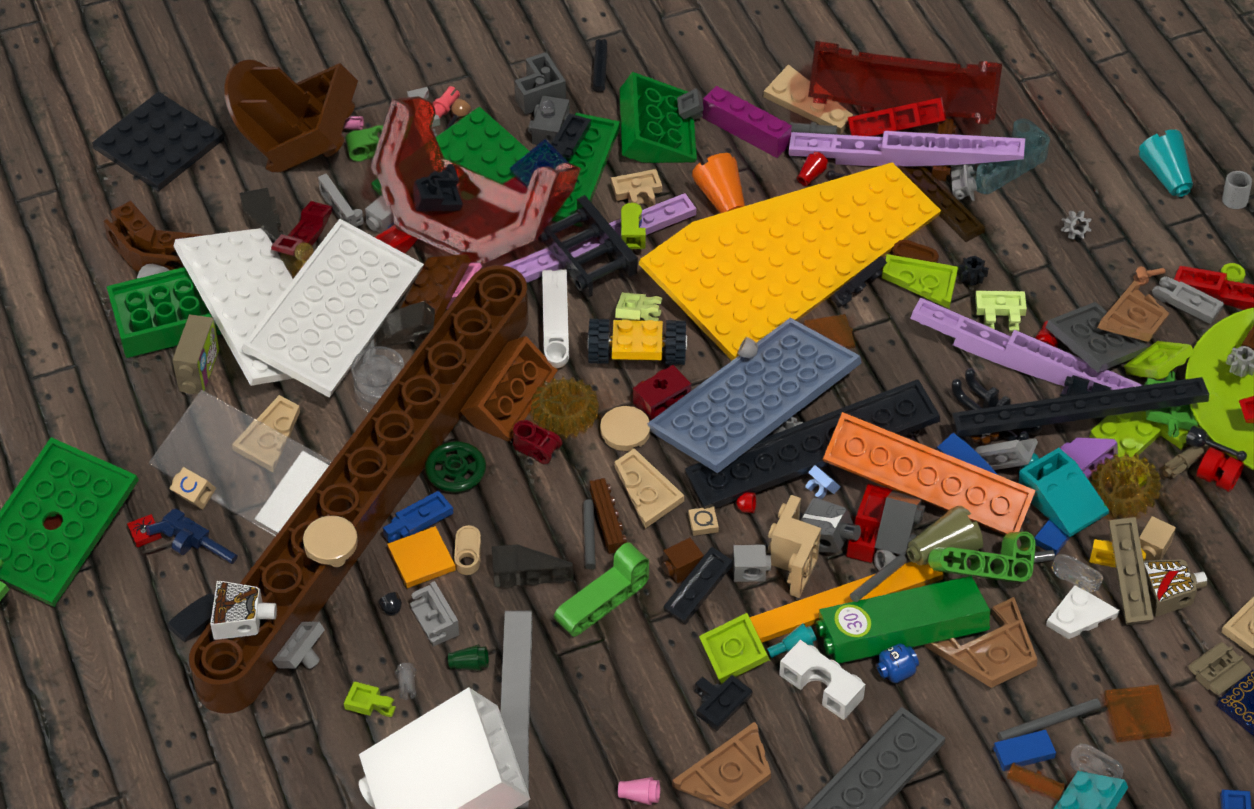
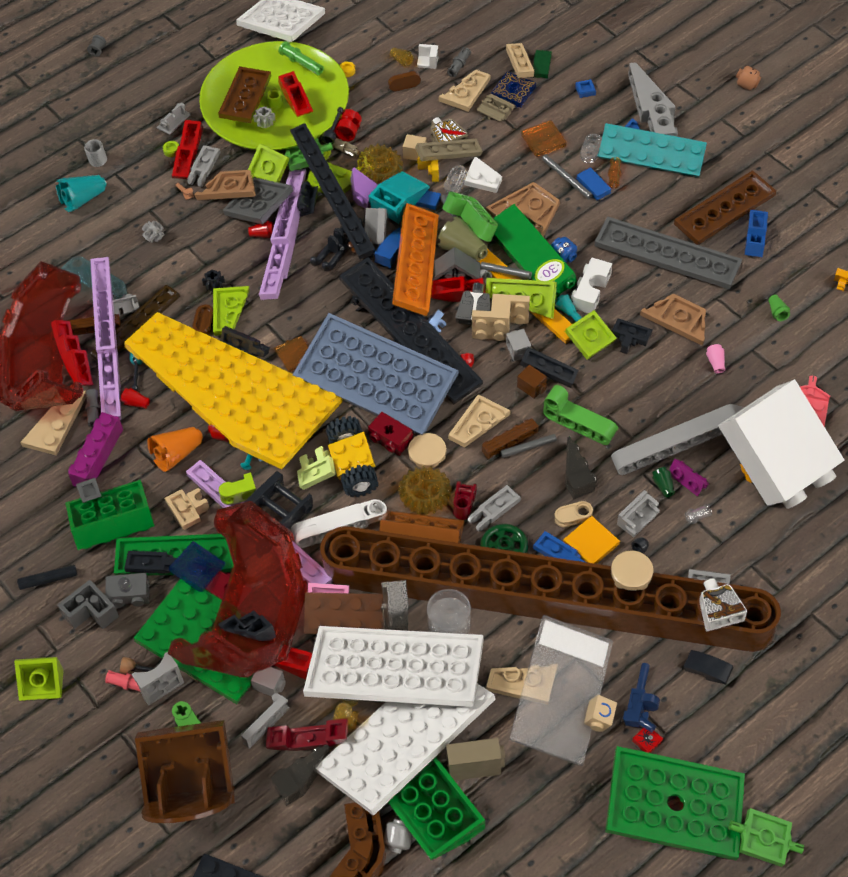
camera: 105 degrees left, 5 degrees up
lime plate [344,681,396,717] -> none
tan tile [688,506,719,536] -> none
light grey hinge [737,337,758,359] -> none
yellowish green plate [975,291,1027,332] -> none
none -> lime slope [14,657,63,701]
none -> light grey hinge [468,485,521,531]
none -> lime wing [486,278,557,319]
none -> magenta hinge [669,459,709,497]

